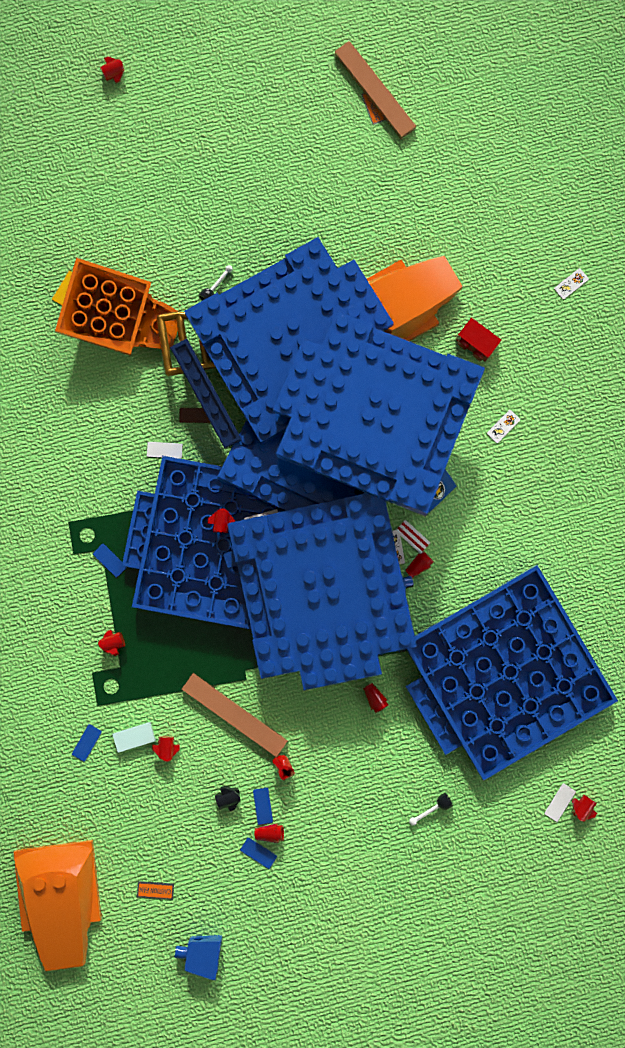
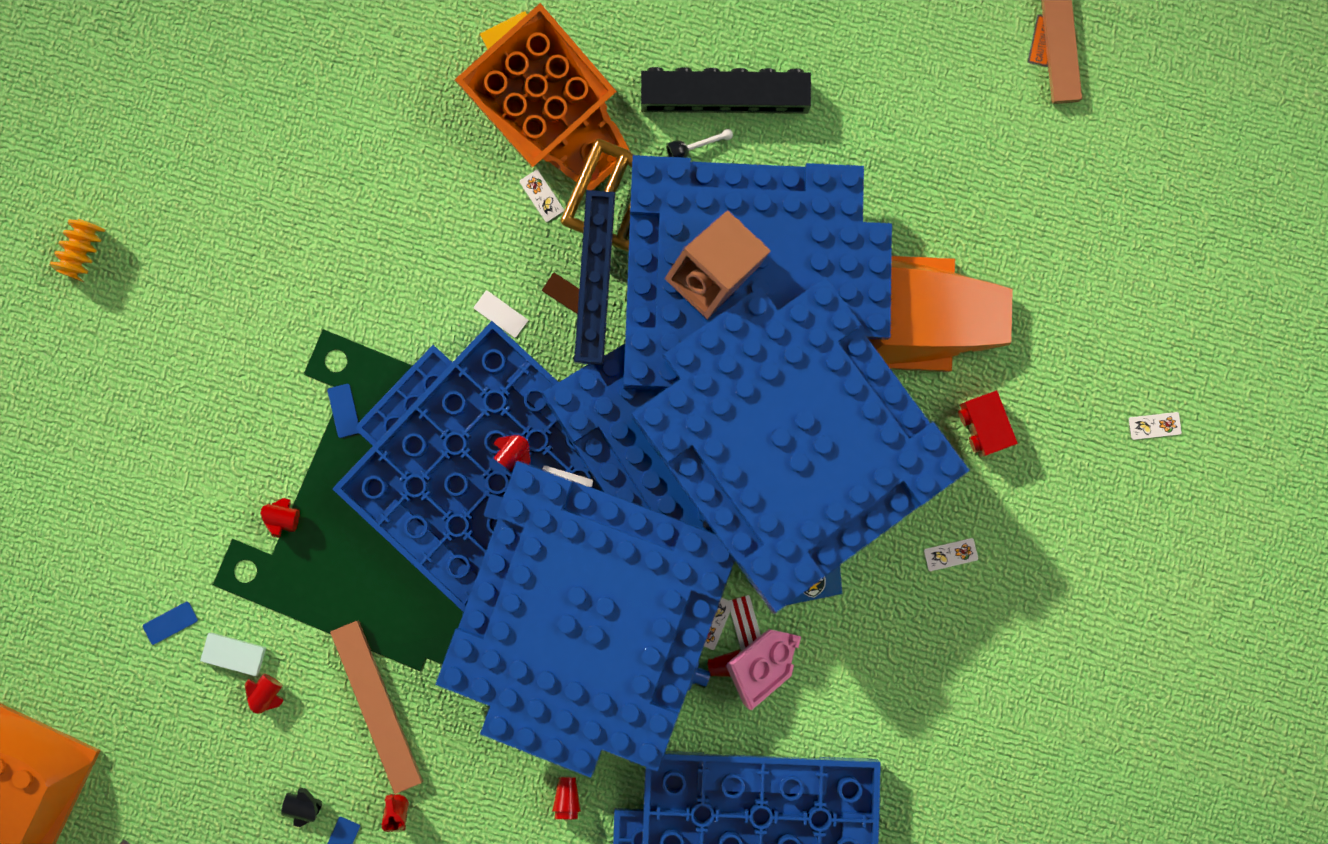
camera: 25 degrees right, 0 degrees up
none -> white sticker [519,170,564,222]
none -> black brick [641,67,811,114]
none -> nougat slope [665,210,771,319]
none -> bright pink tile [726,629,801,710]

